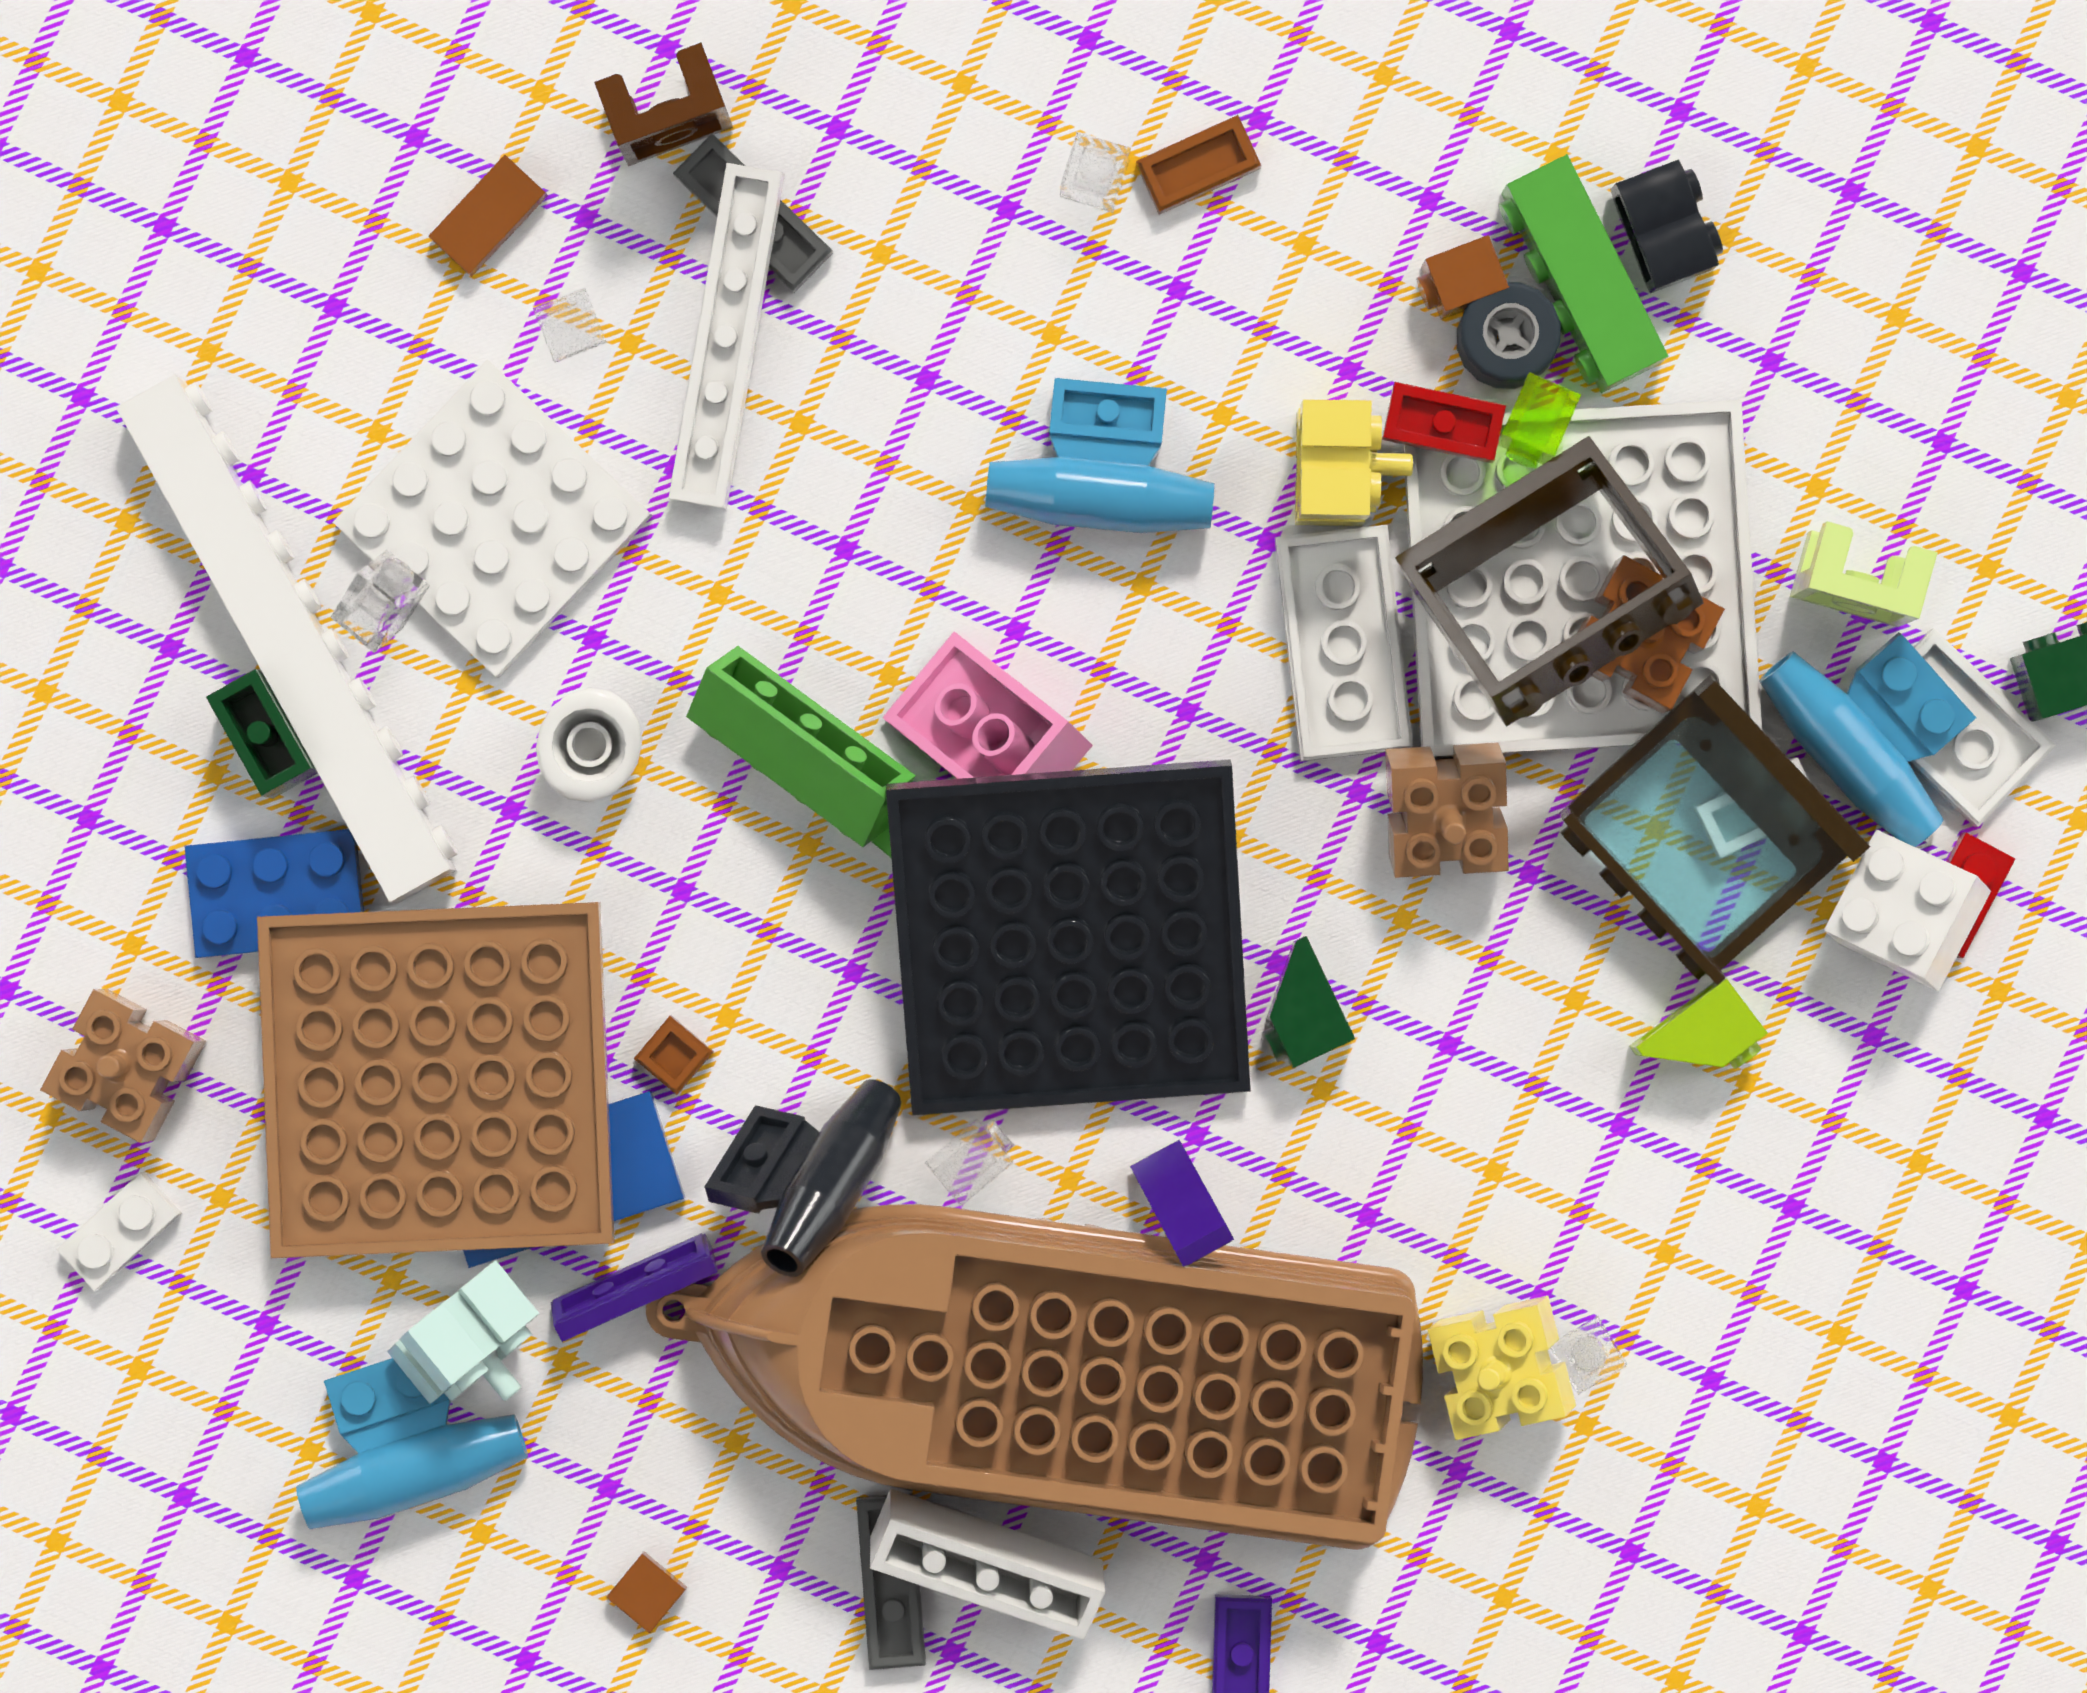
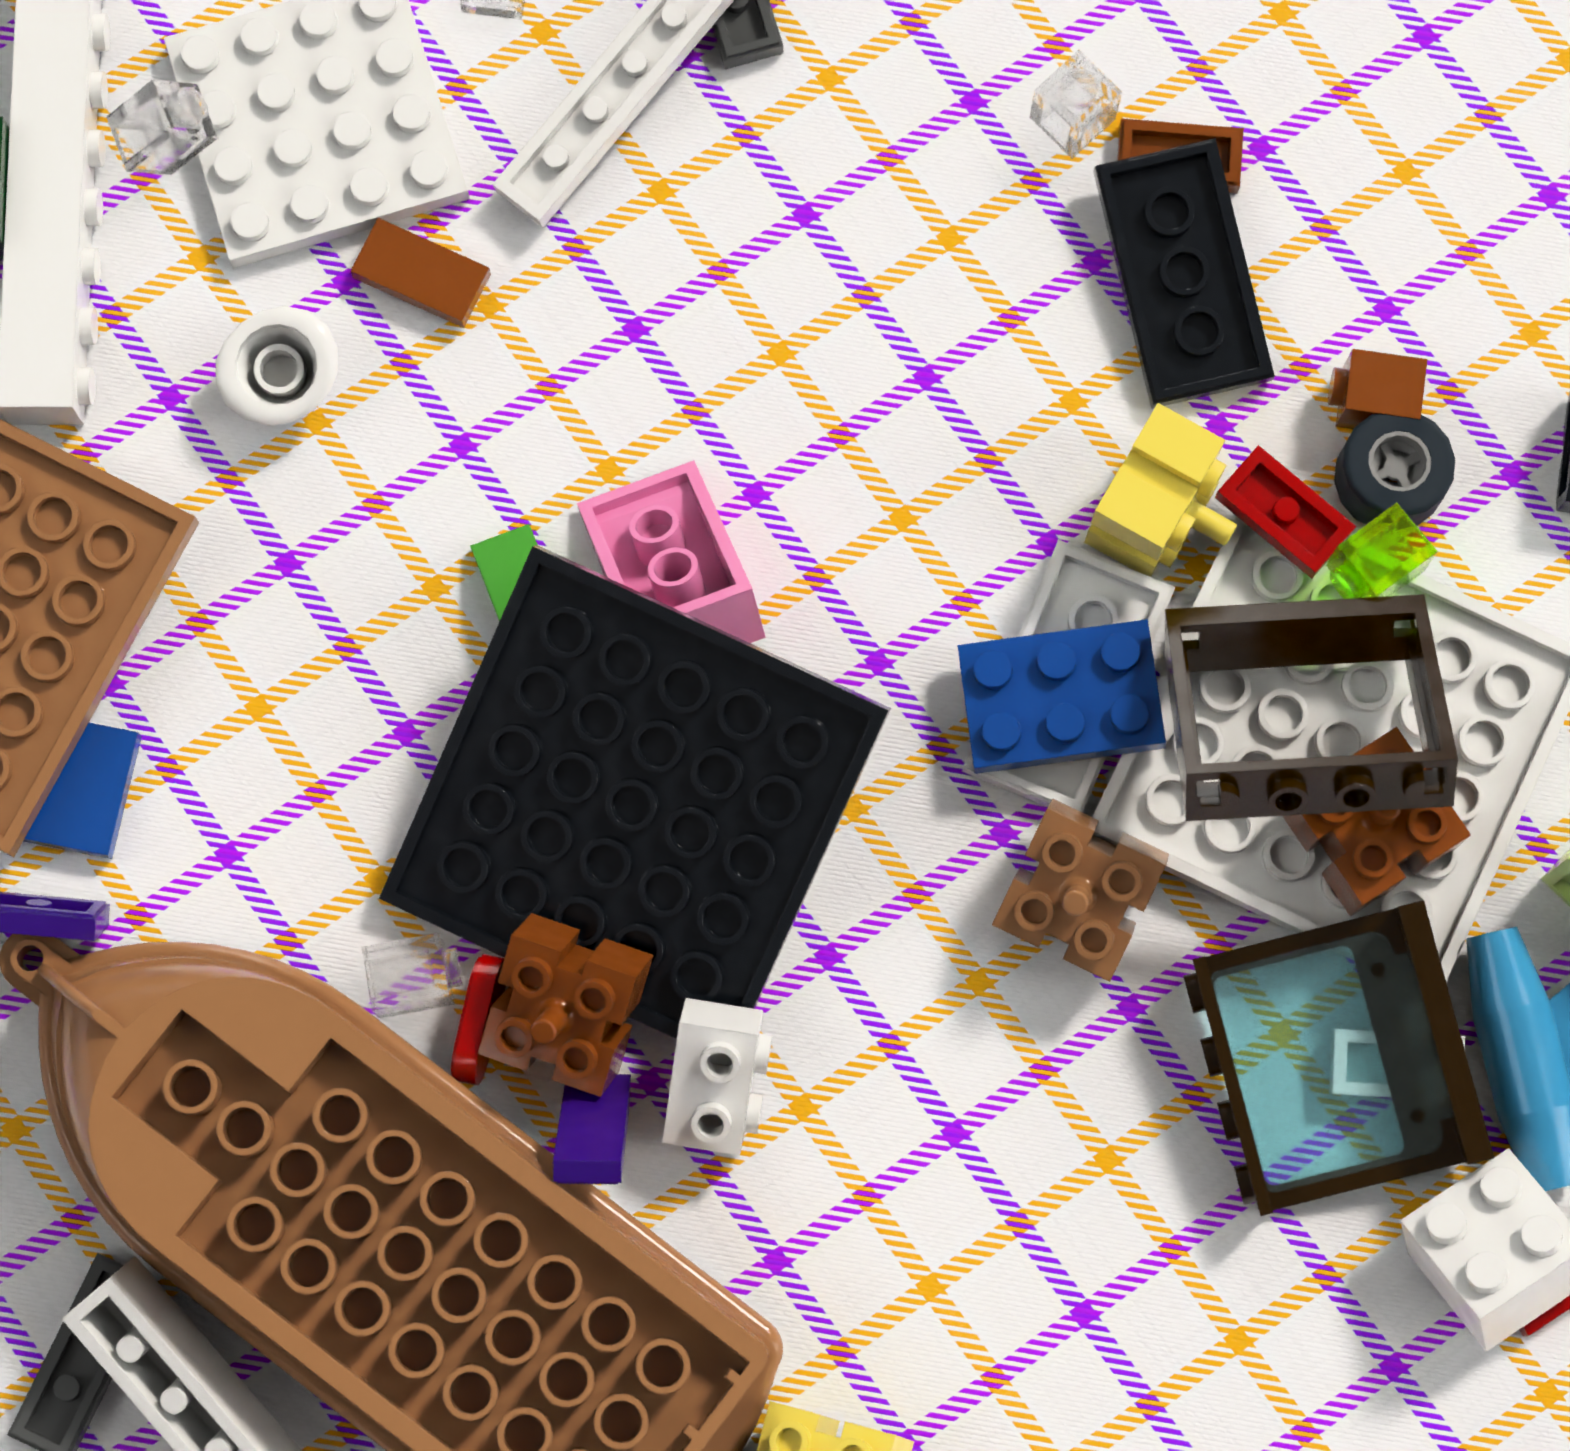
camera: 25 degrees right, 10 degrees down
dark orange tile [634,1015,714,1095] -> none
bright green brick [686,646,916,847] -> none
black plate [704,1079,902,1277] -> none
dark azure plate [985,378,1215,533] -> none
dark green slope [1263,936,1355,1068] -> none
bright green brick [1498,154,1669,393] -> none
lime slope [1629,979,1768,1069] -> none
none -> dark orange tile [351,218,491,328]
none -> red tile [451,954,506,1086]
none -> dark orange brick [478,913,653,1097]
none -> white brick [662,998,772,1156]
none -> blue plate [957,619,1166,774]
none -> black tile [1093,138,1275,409]

